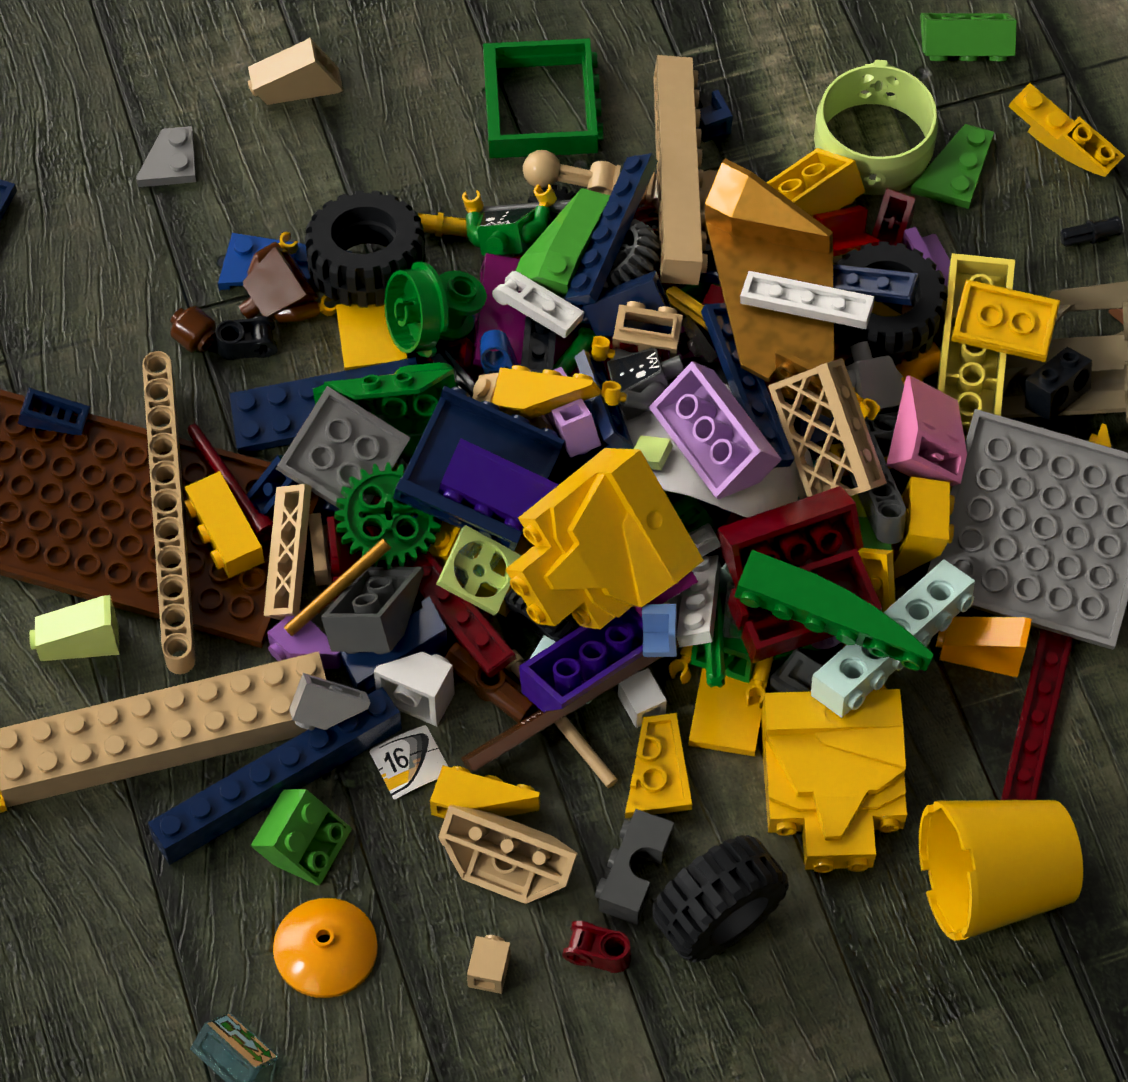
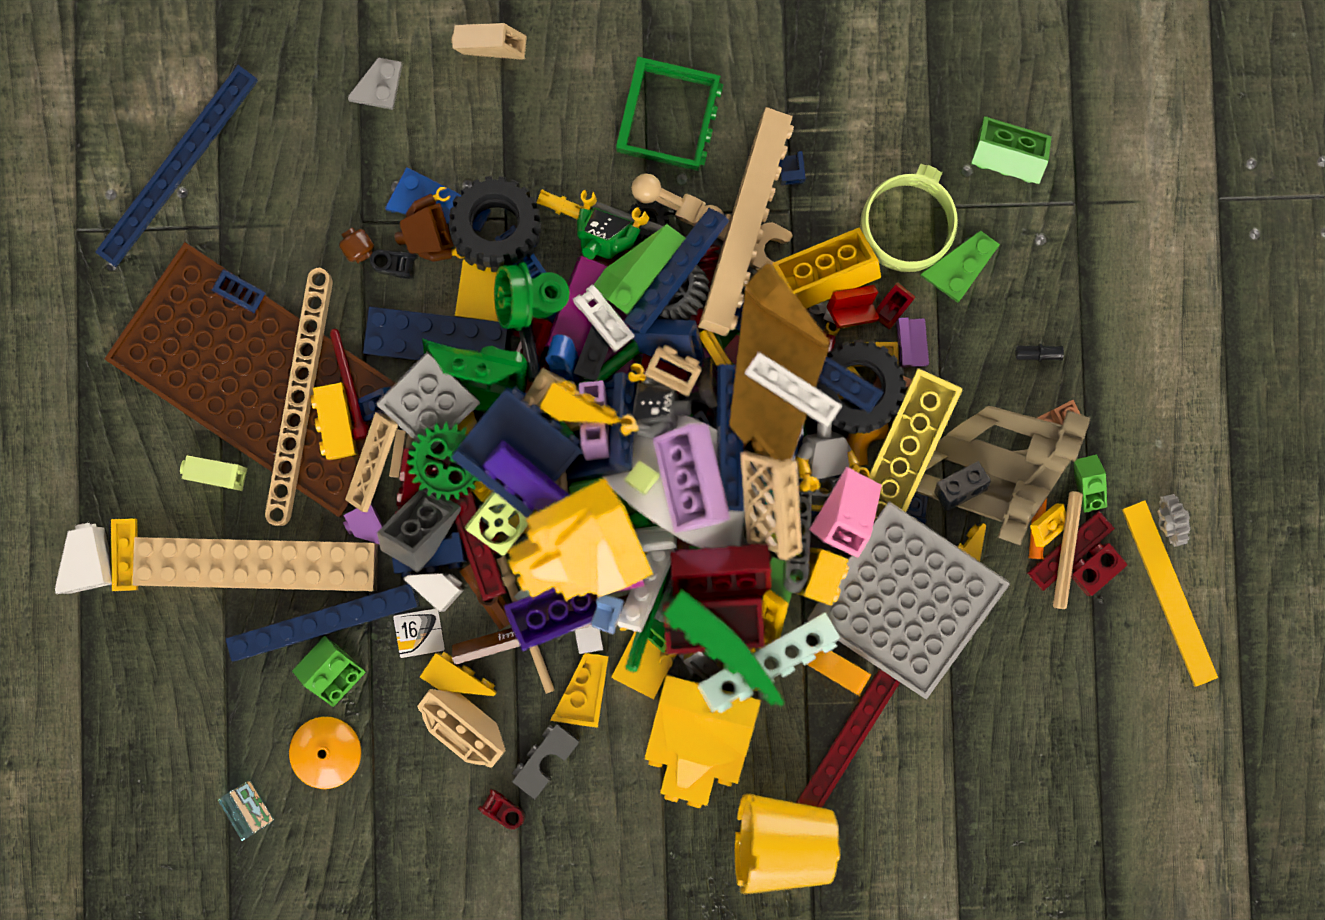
camera: 15 degrees right, 25 degrees up
pearl gold bar [284,538,391,636] -> none
light grey slope [289,673,370,730] -> none
tan brick [467,935,511,994] -> none
black tyre [653,835,789,962] -> none
yellow tile [951,279,1060,362] -> none
yellow slope [1008,83,1125,177] -> none

